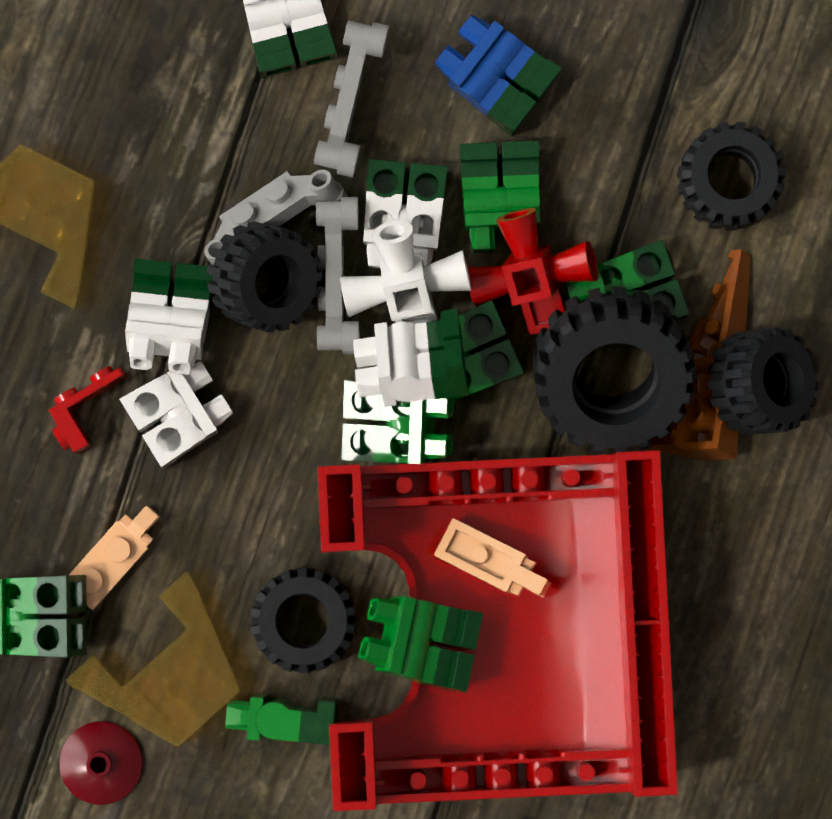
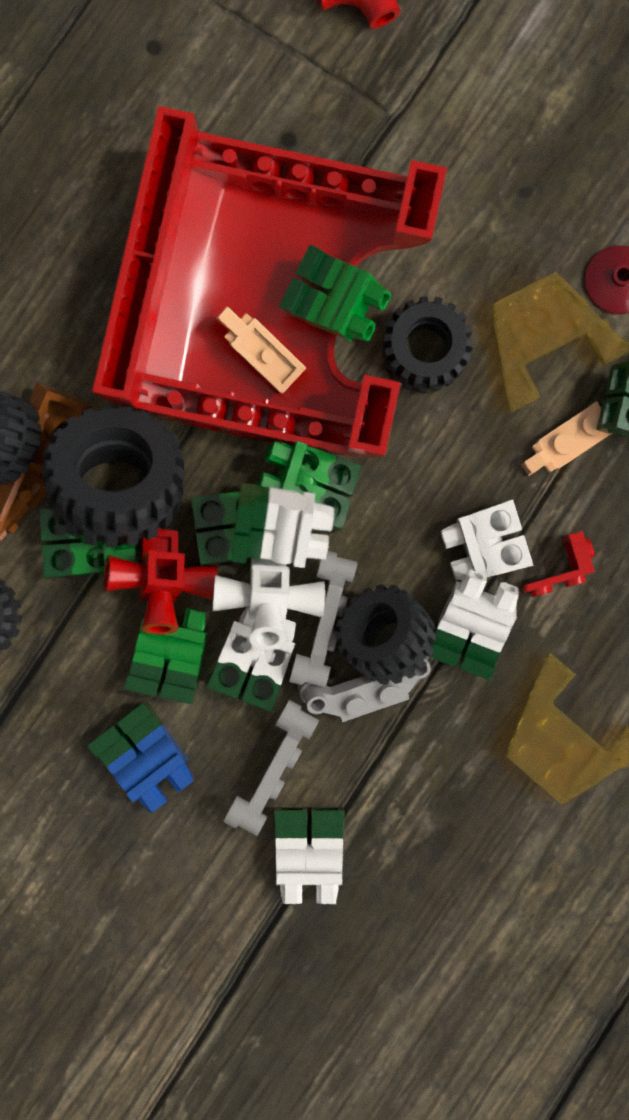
camera: 160 degrees left, 0 degrees up
green hips [225,693,340,745] -> none

